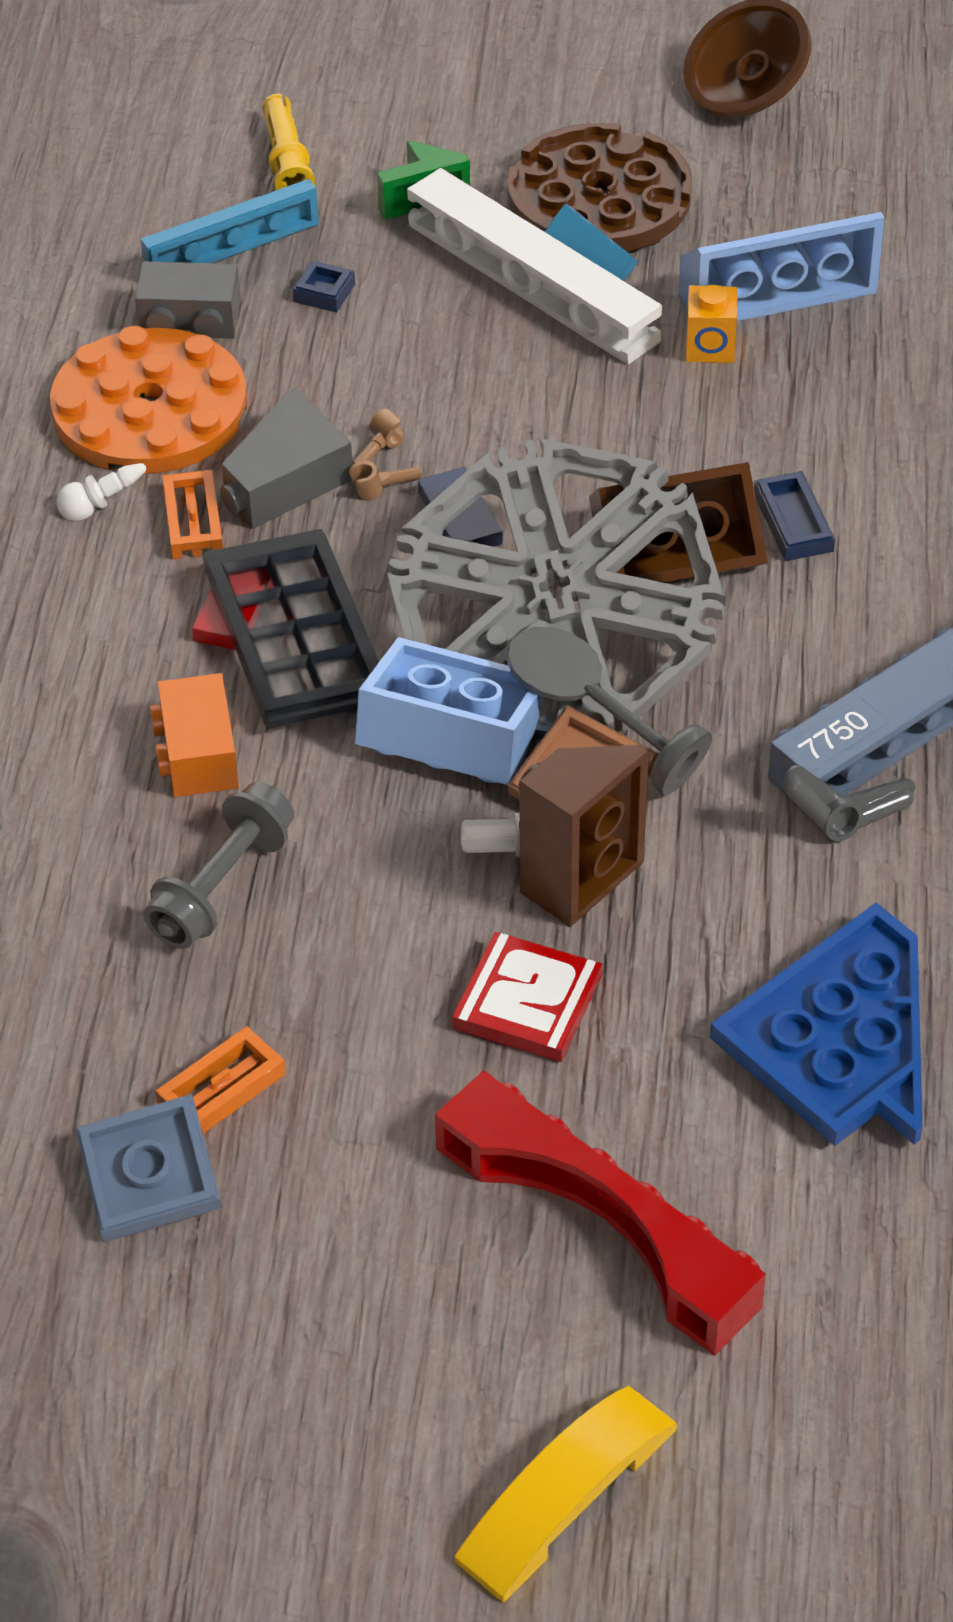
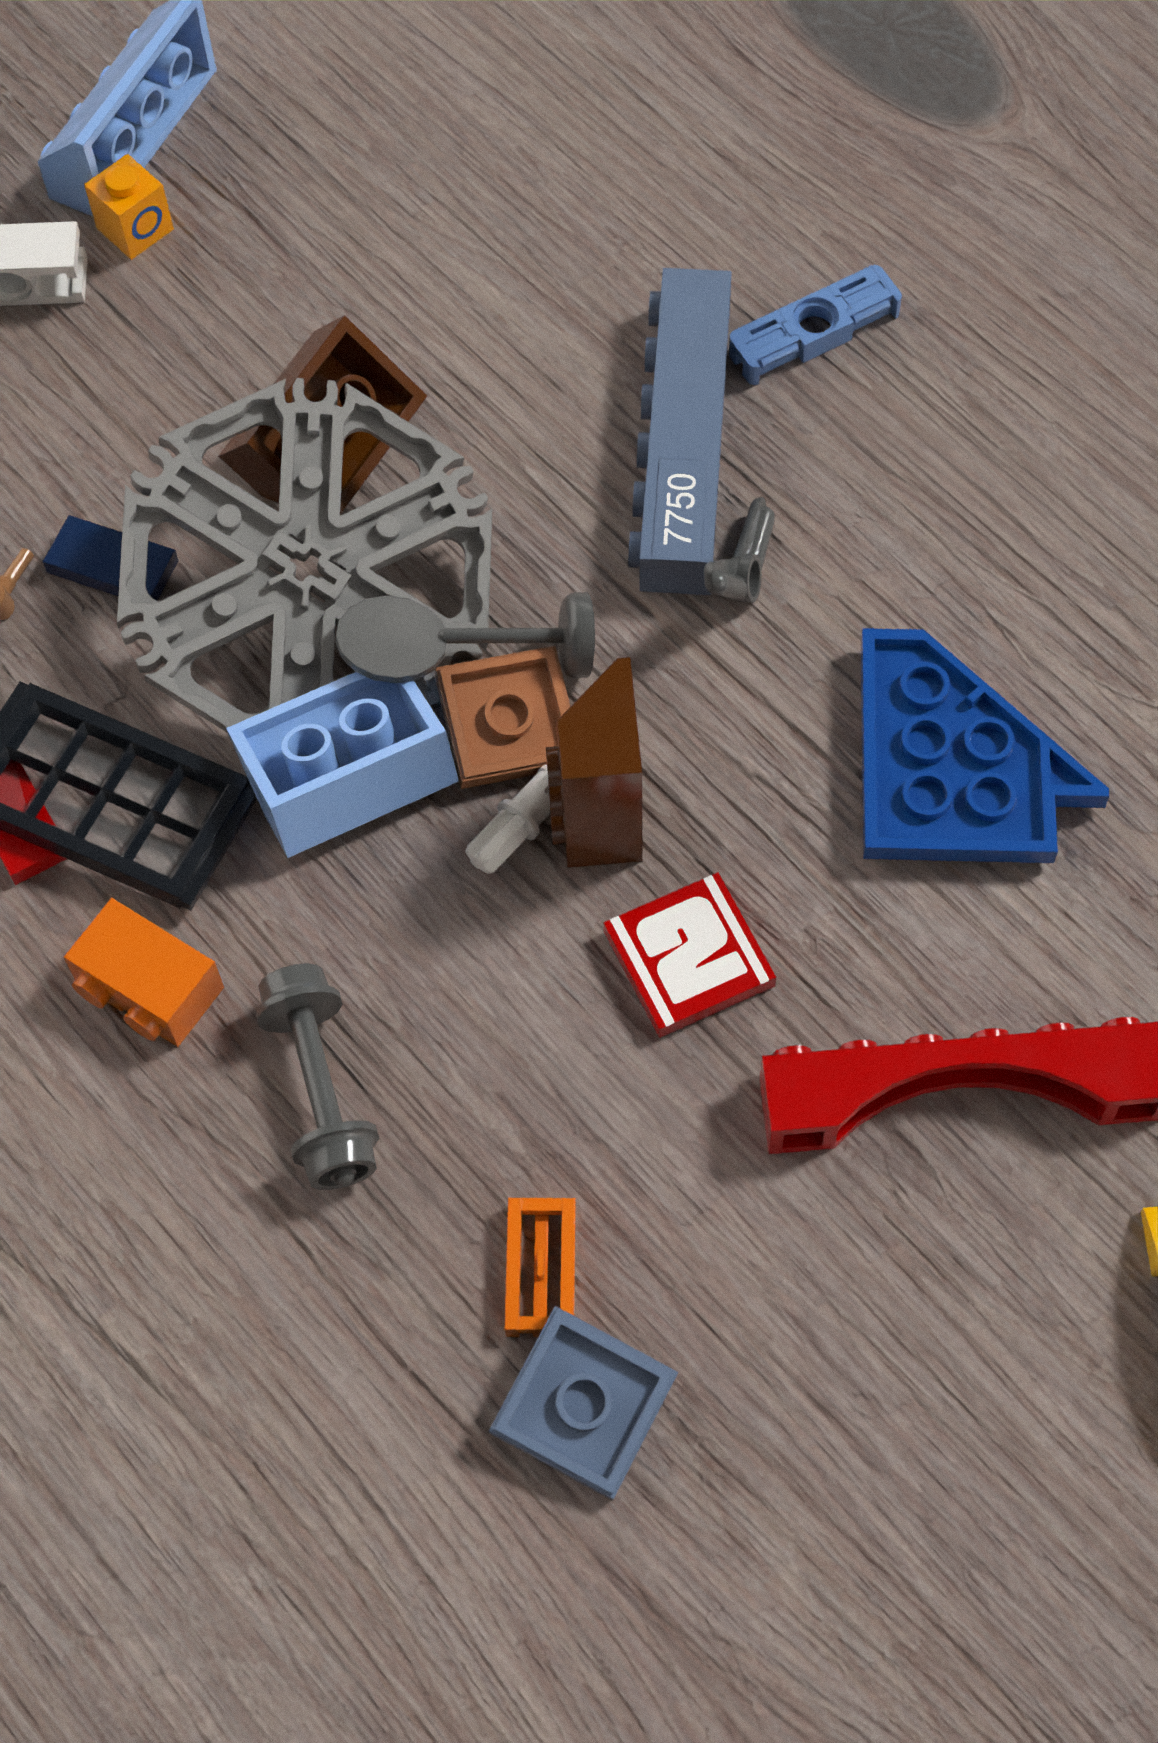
camera: 45 degrees left, 15 degrees up
dark blue tile [754,471,835,561] -> none

